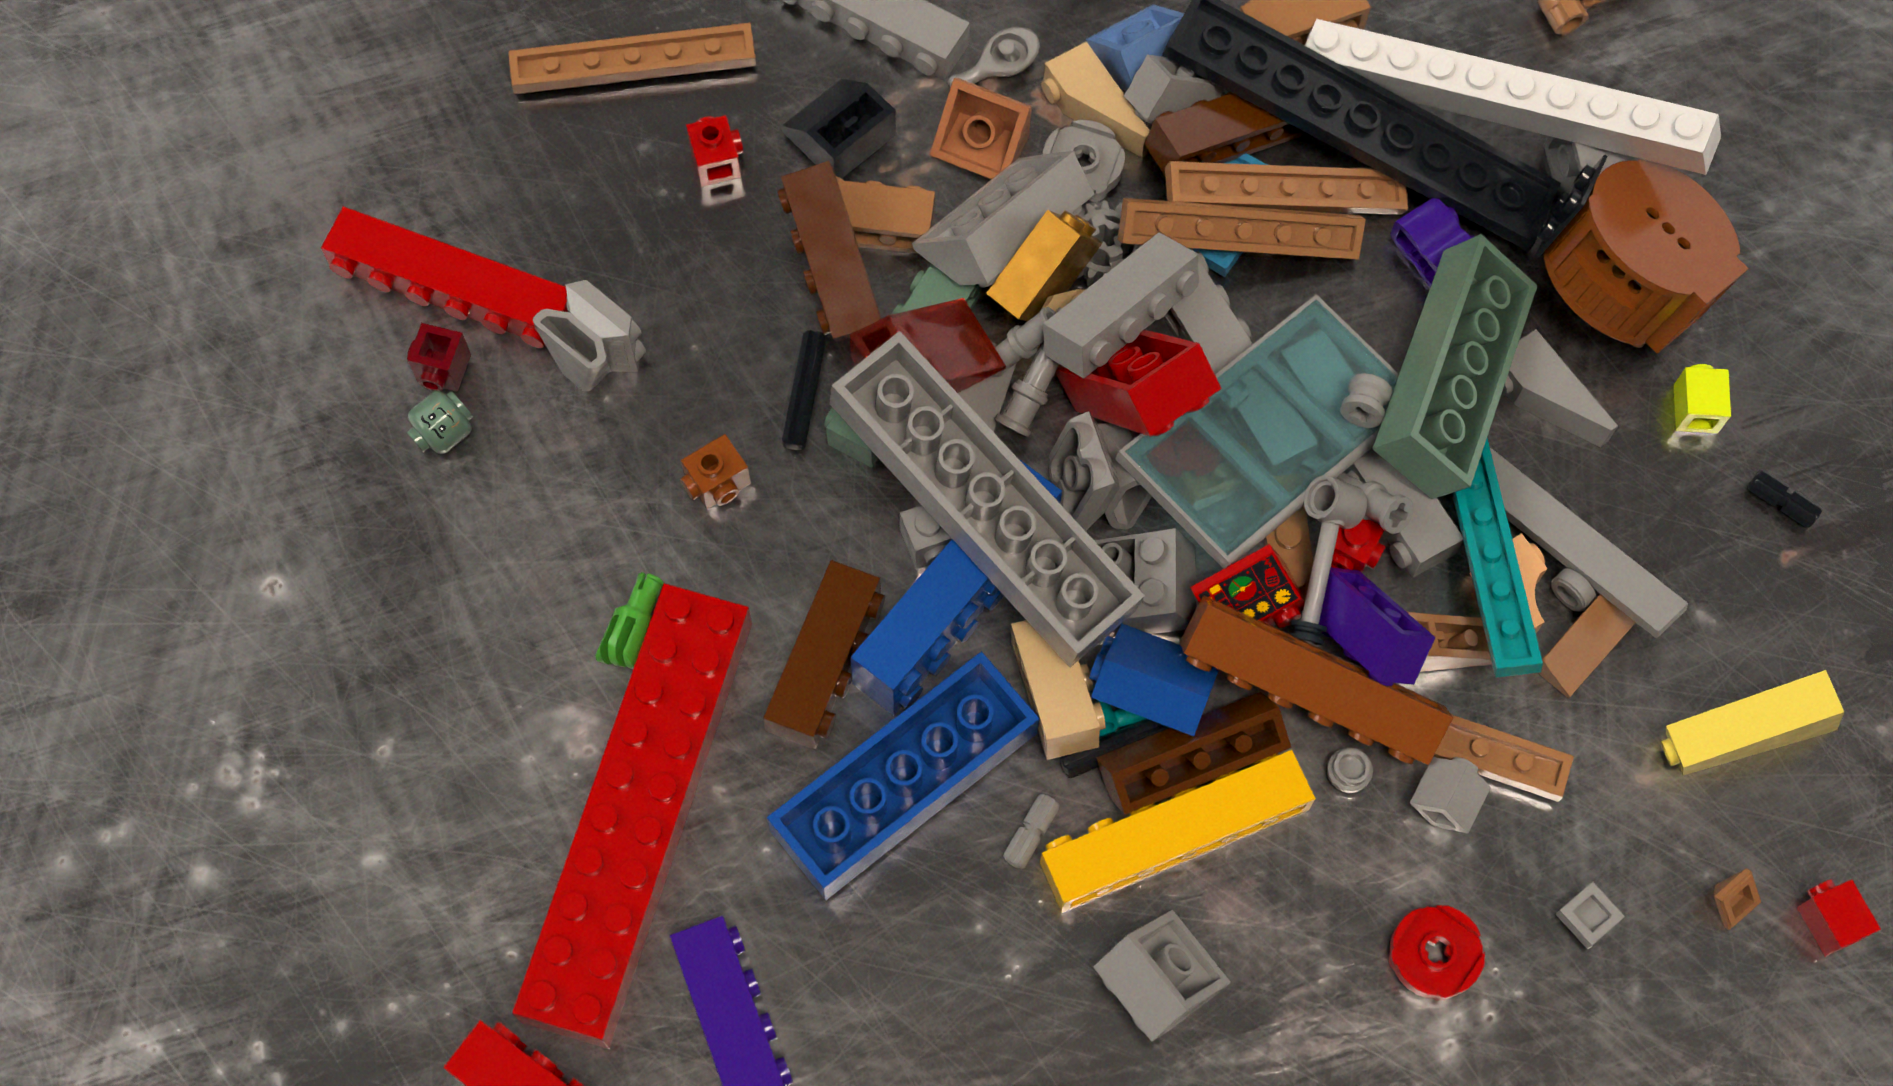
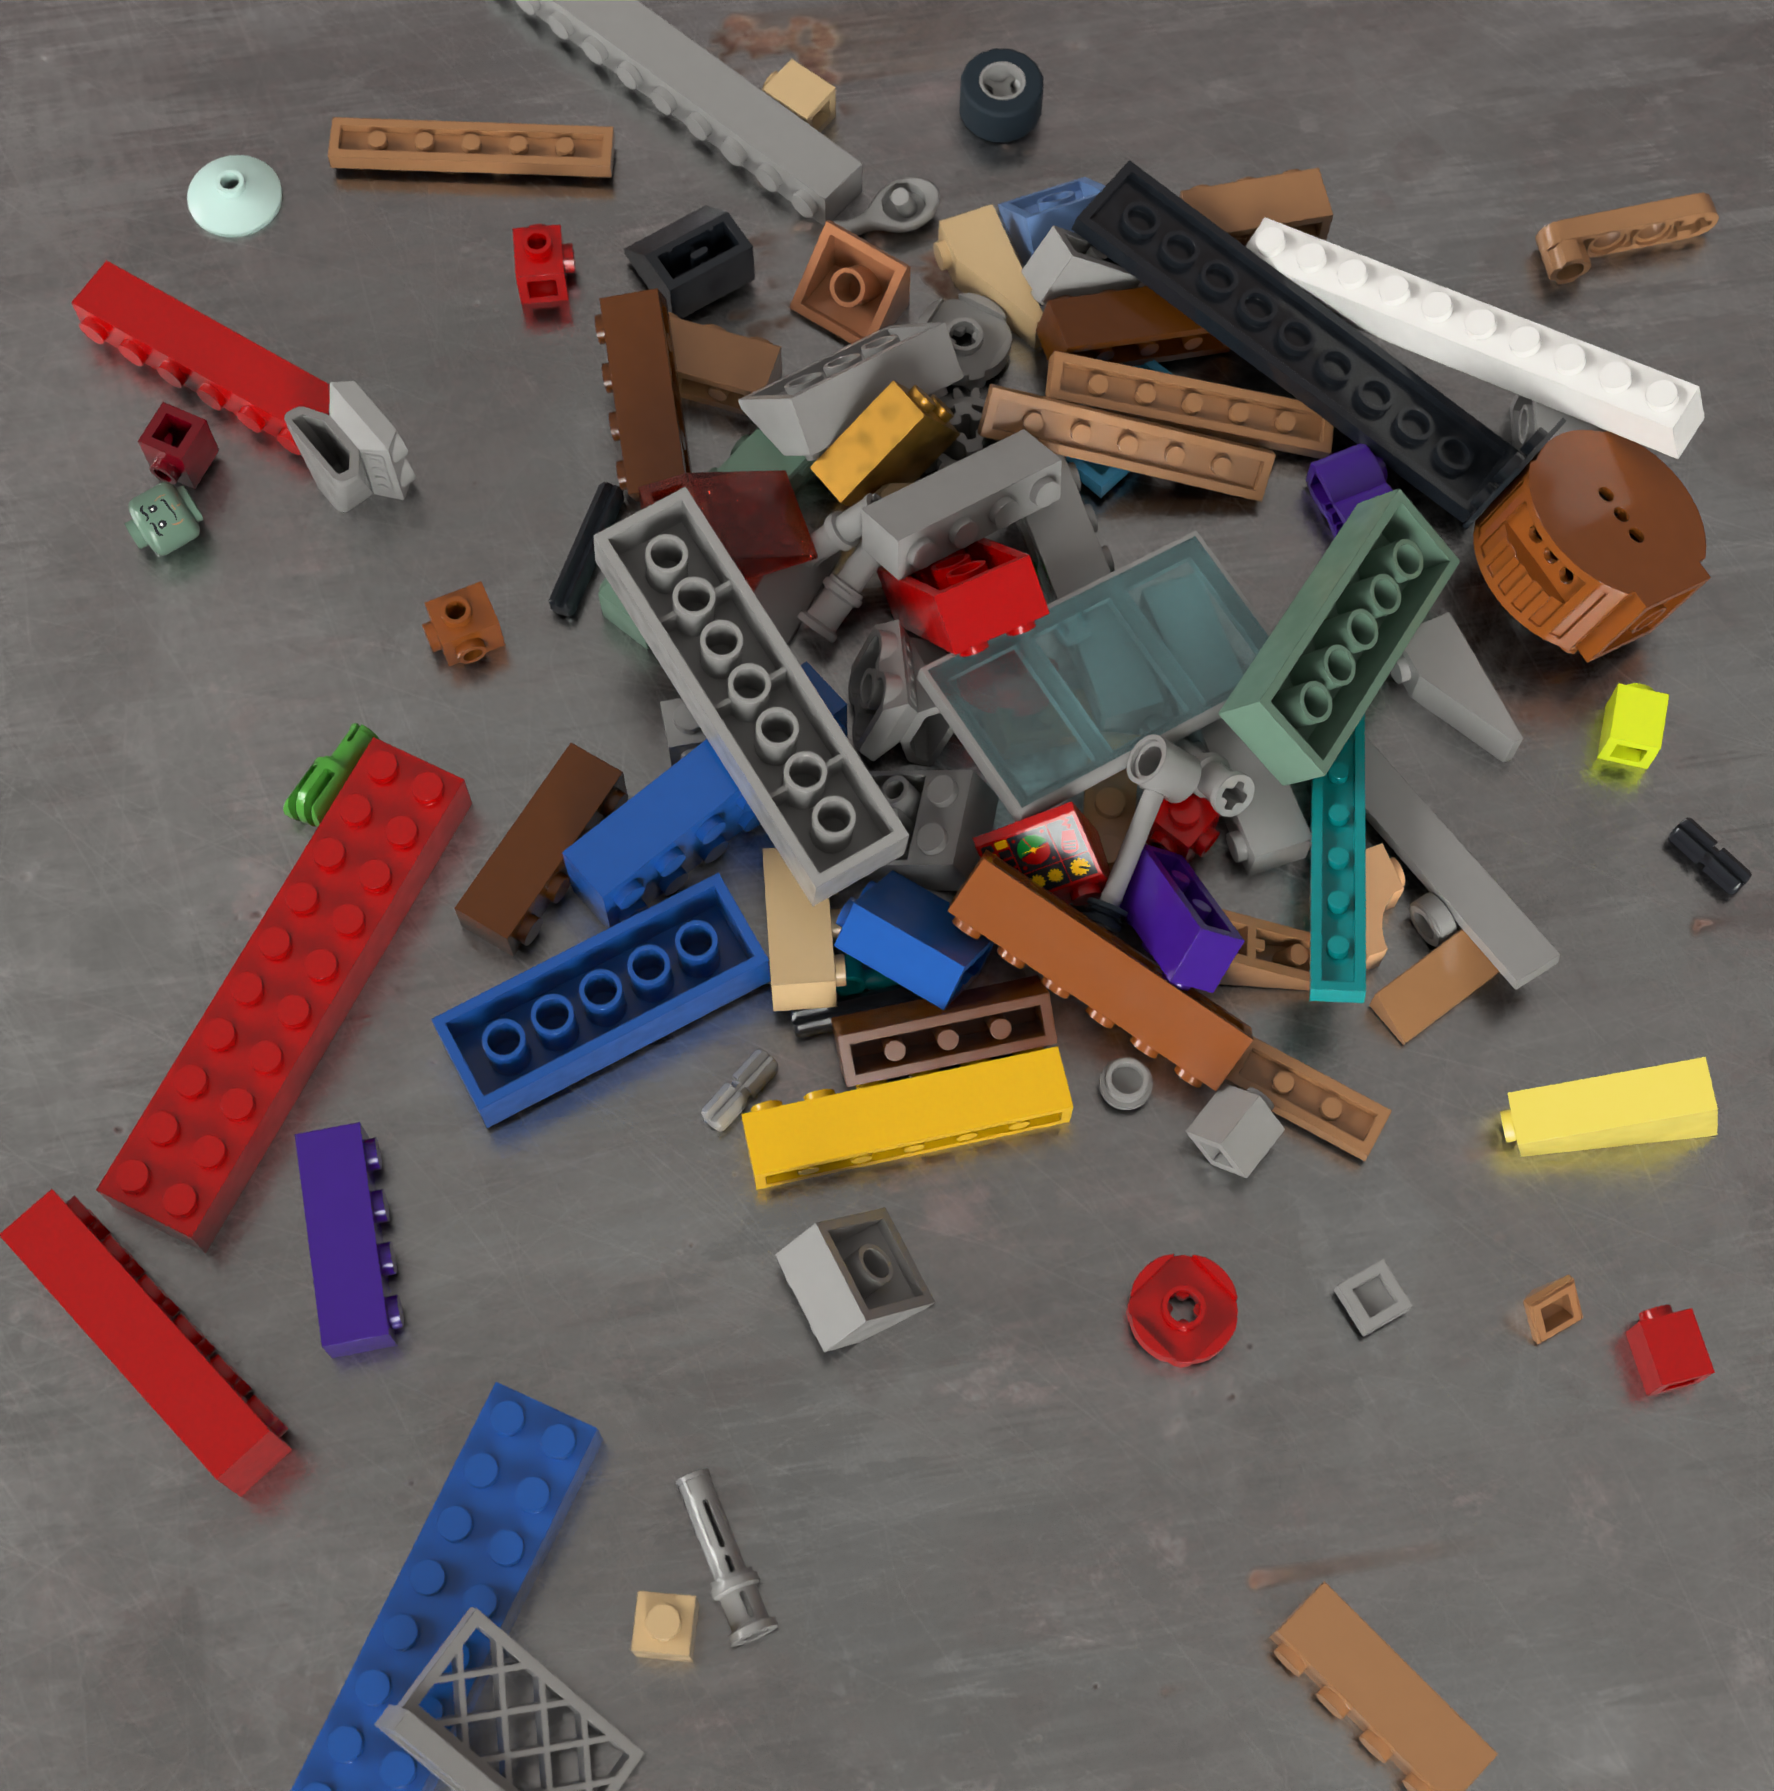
camera: 10 degrees right, 0 degrees up
light grey wheel [1340,373,1392,428] -> none
none -> light aqua dish [187,155,283,238]

